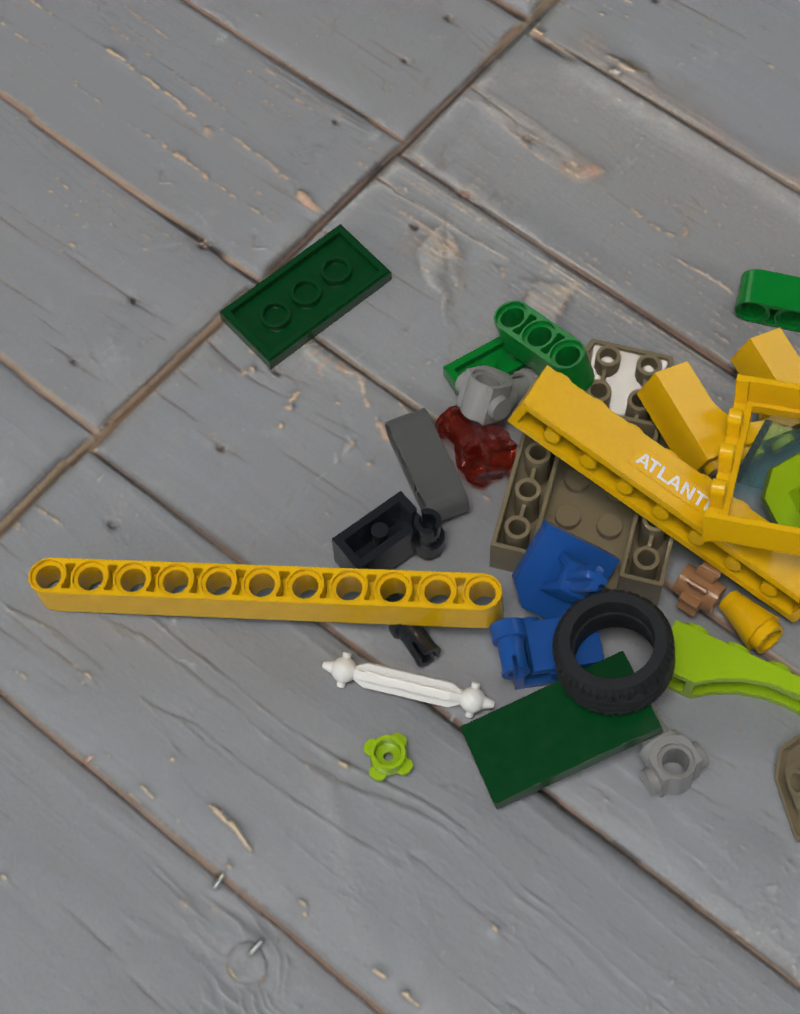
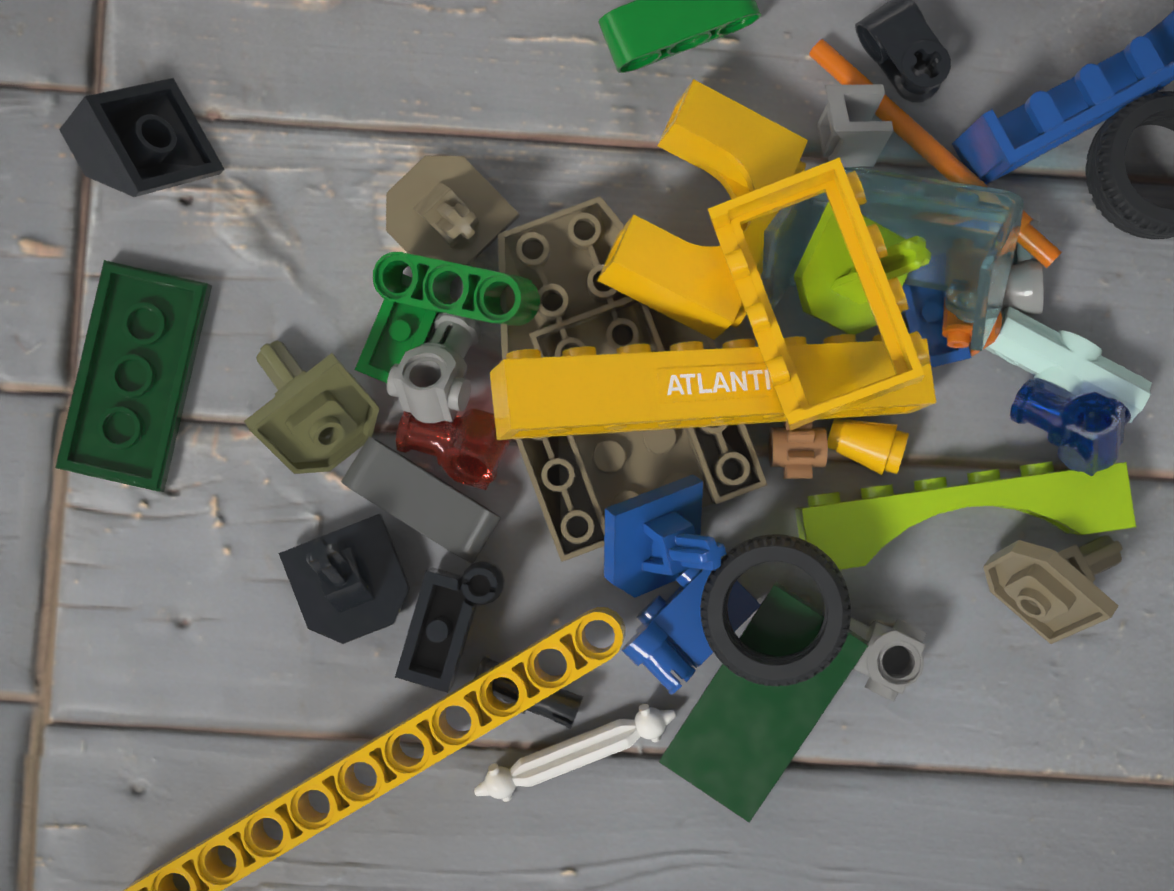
camera: 40 degrees left, 25 degrees up
lime plate [363,733,413,782] -> none
none -> black slope [59,78,225,197]
none -> olive piece [244,340,379,474]
none -> black piece [278,513,410,644]
none -> dark tan piece [386,155,520,266]

